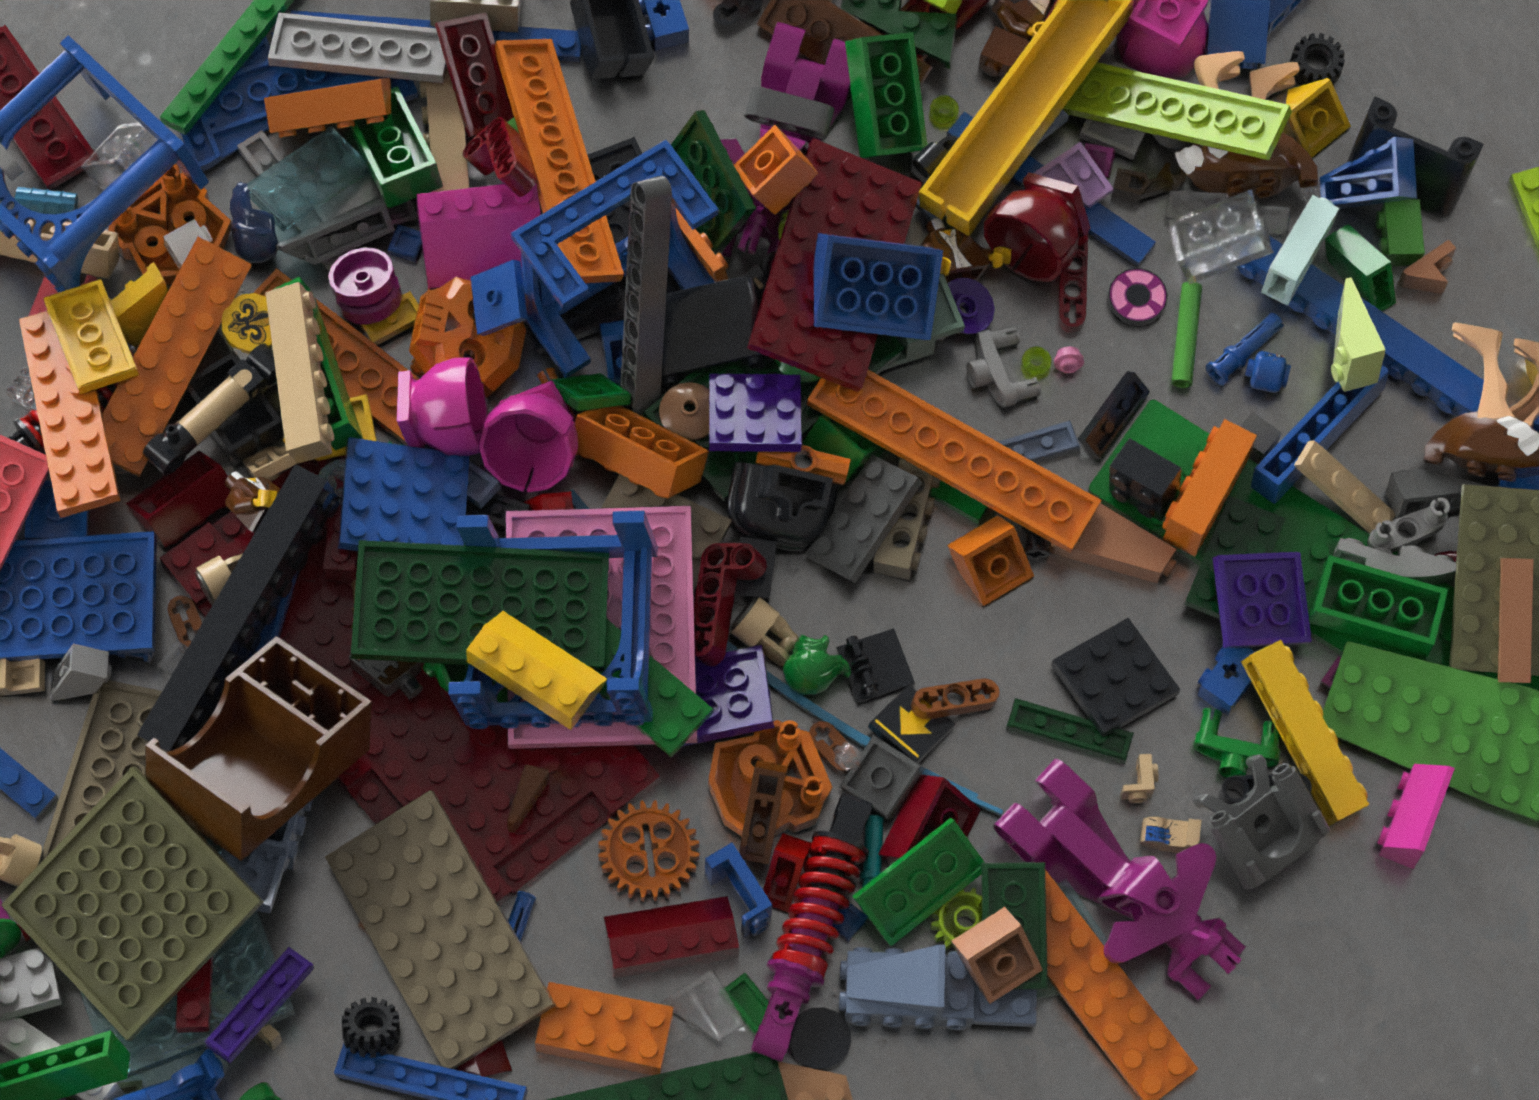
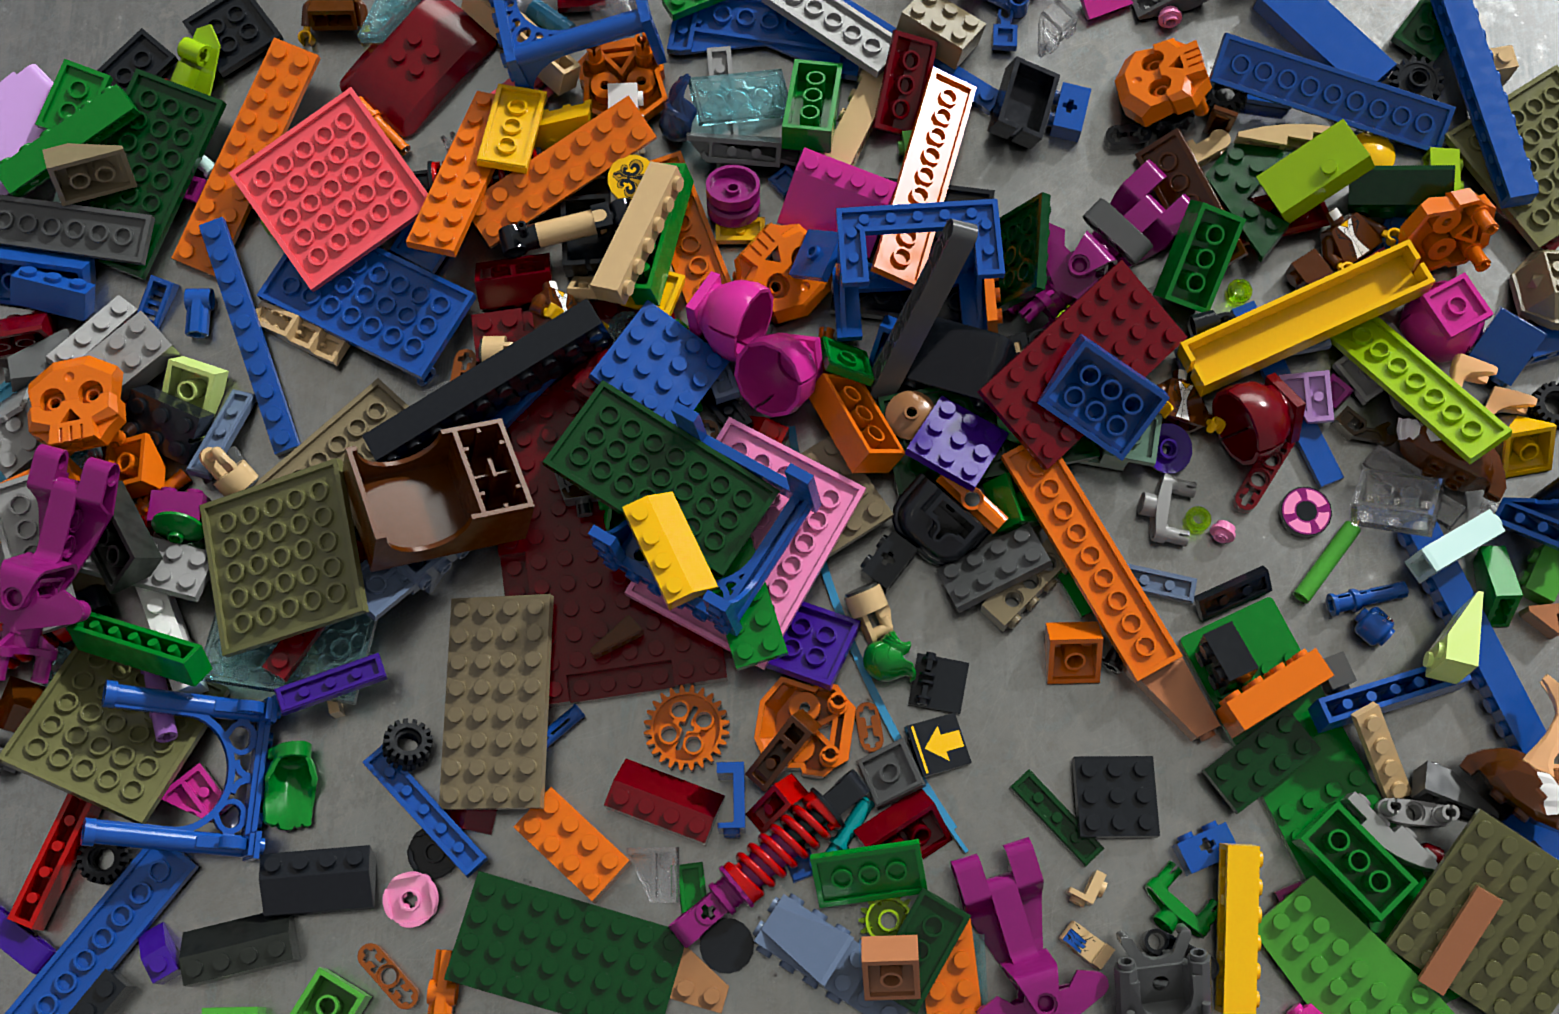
camera: 35 degrees right, 5 degrees up
light grey slope [50,643,112,701] -> none
orange slope [264,77,391,138] -> none
dark red beam [462,117,537,197] -> none
dark red beam [694,543,767,667] -> none
orange slope [734,125,818,215] -> none
clear plate [833,742,863,771] -> none
dark orange beam [911,678,1000,720] -> none
dark purple plate [1212,552,1312,648] -> none

